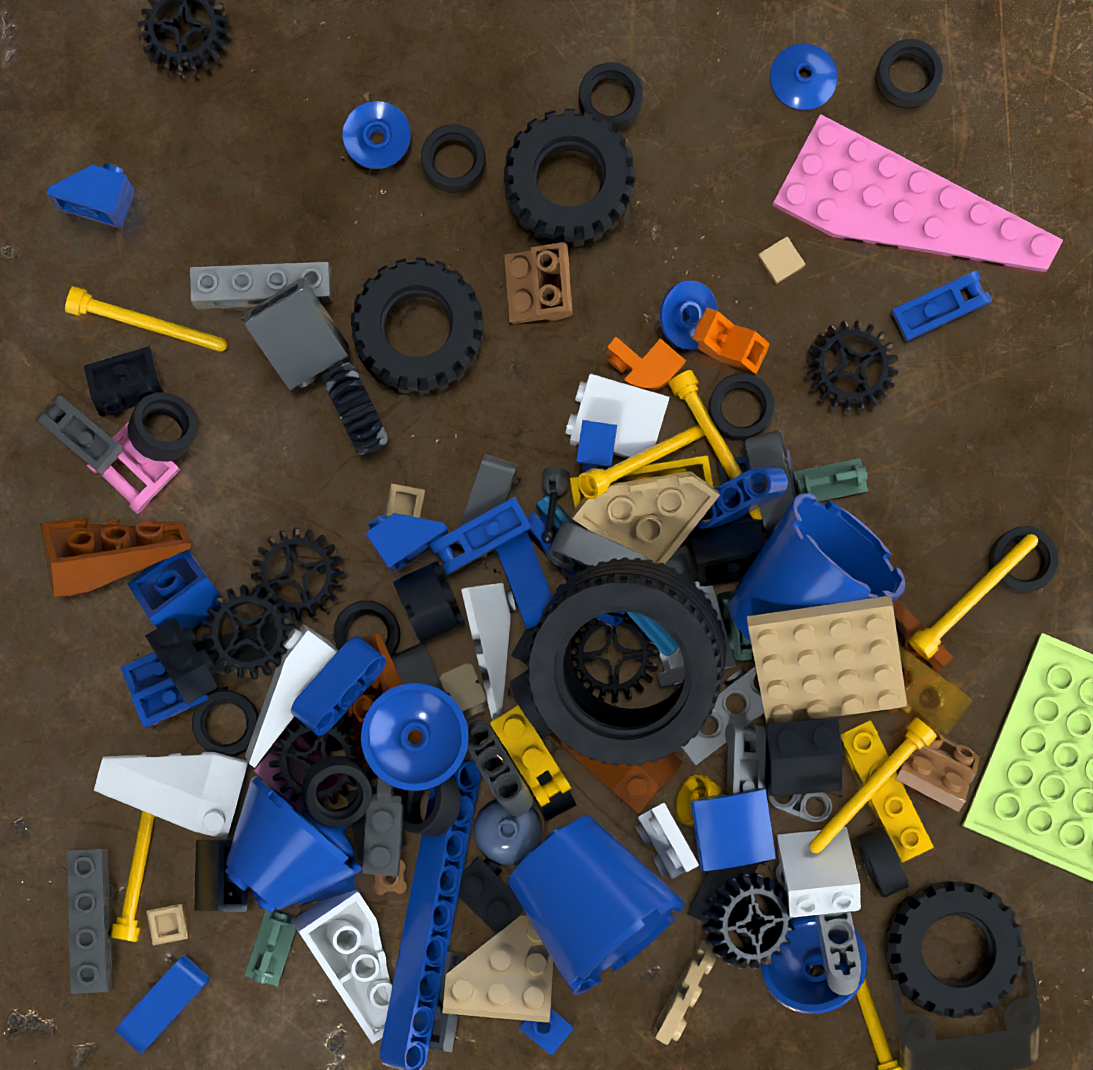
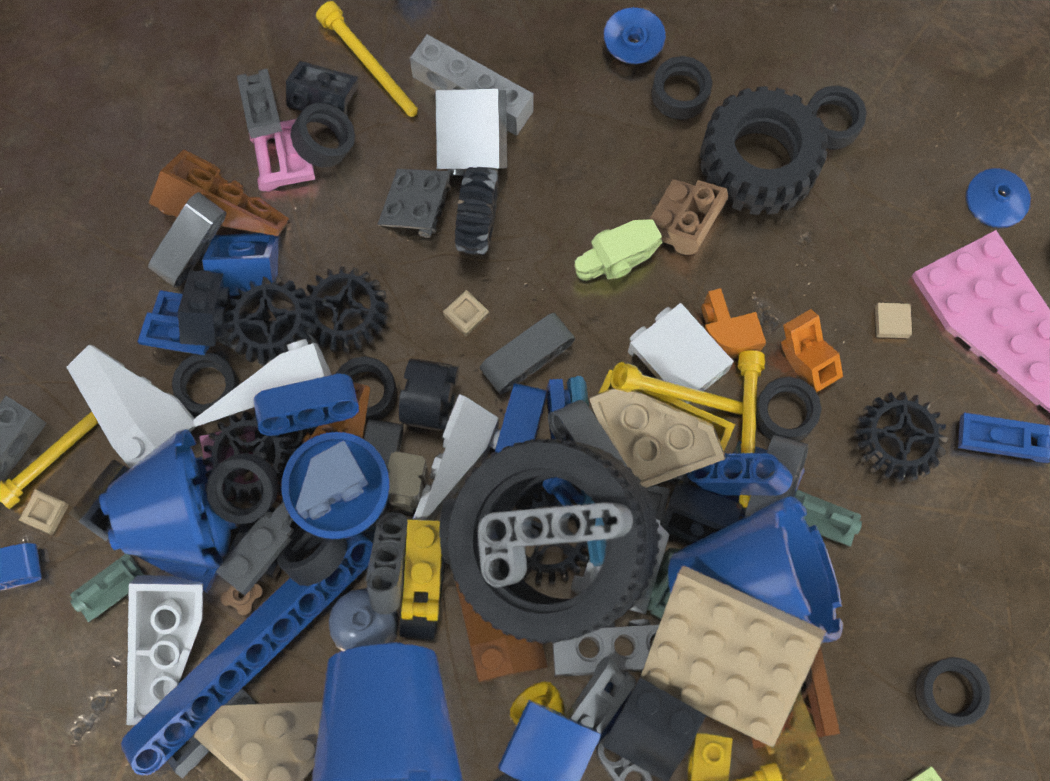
camera: 35 degrees right, 10 degrees down
black tyre [351,257,484,395] -> none
blue slope [365,513,448,575] -> none
blue plate [430,497,532,576] -> none
black bracket [458,856,524,934] -> none
hinge [541,466,570,544] -> none
blue brick [576,420,617,471] -> none
white plate [635,803,699,879] -> none
blue dish [660,281,718,350] -> none
yellow piece [908,534,1038,660] -> none
none -> beam [148,192,227,288]
none -> sand blue slope [296,441,368,520]
none -> dark grey hinge [378,169,451,238]
none -> light grey beam [478,503,633,587]
none -> yellowish green hinge [574,220,662,281]

